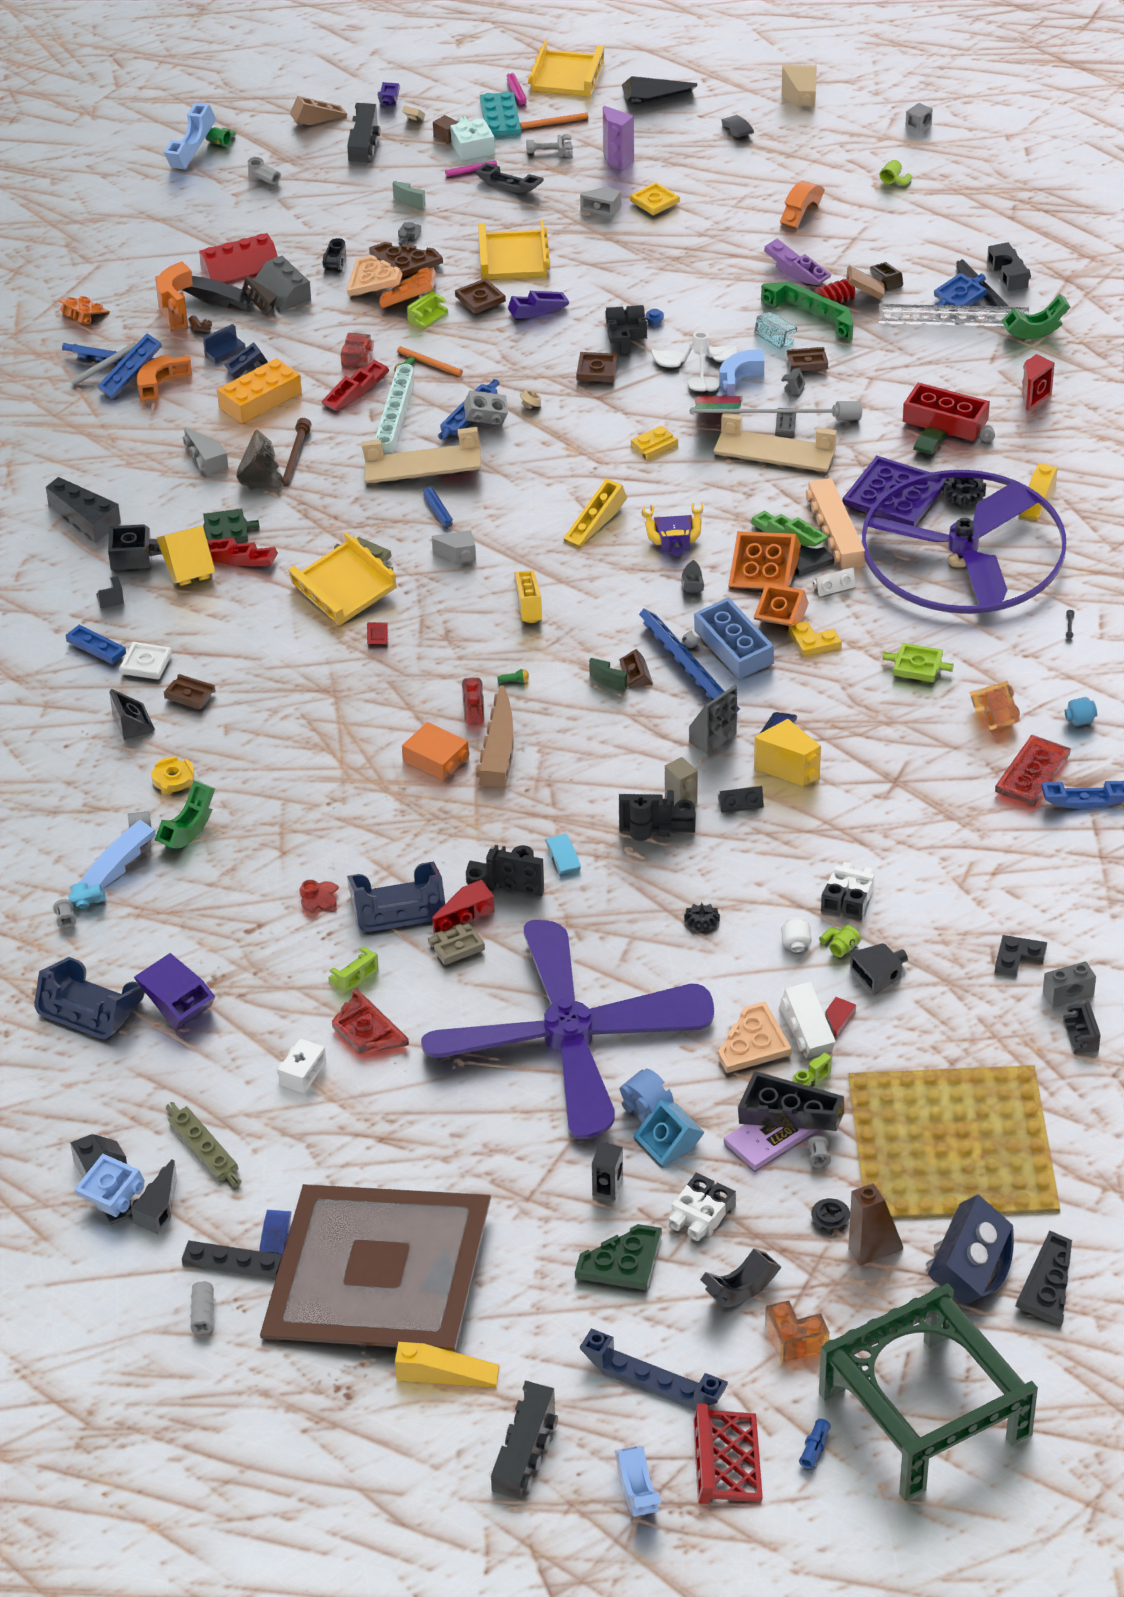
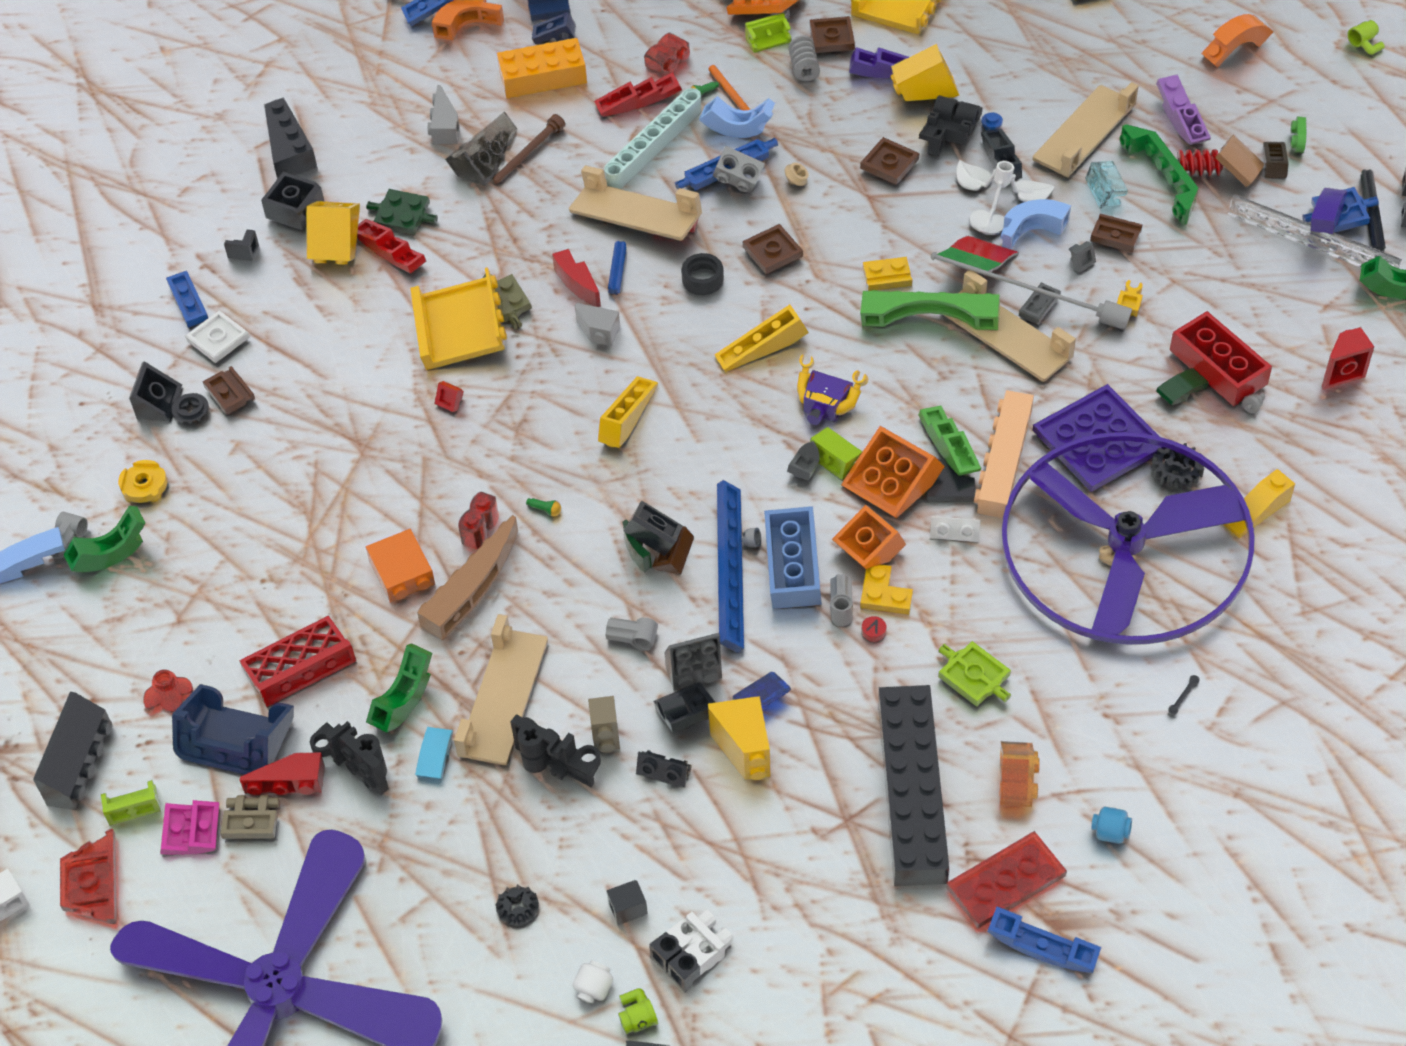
camera: 30 degrees right, 10 degrees up
none -> black slope [33,691,112,810]
none -> dark pink slope [160,800,219,855]
none -> black gear [171,393,210,425]
none -> red fence [239,615,357,707]
none -> green arch [366,643,433,732]
none -> tan bracket [454,614,548,765]
none -> red slope [552,249,601,307]
none -> light grey piece [605,617,658,651]
none -> black panel [606,880,648,926]
none -> black slope [623,500,683,556]
none -> black plate [653,682,716,733]
none -> black tyre [681,253,724,295]
none -> light blue arch [699,96,775,138]
none -> reddish brown plate [742,224,803,274]
none -> light grey piece [788,35,820,82]
none -> lime hinge [810,427,863,480]
none -> light grey piece [830,574,853,627]
none -> bright green arch [860,290,1000,330]
none -> red tile [861,616,887,642]
none -> black brick [878,685,950,886]
none -> yellow slope [890,44,959,101]
none -> black slope [981,128,1022,179]
none -> tan bracket [1032,82,1139,177]
none -> yellow plate [1117,280,1143,317]
none -> bright green plate [1290,116,1307,153]
none -> dark purple slope [1311,188,1347,234]

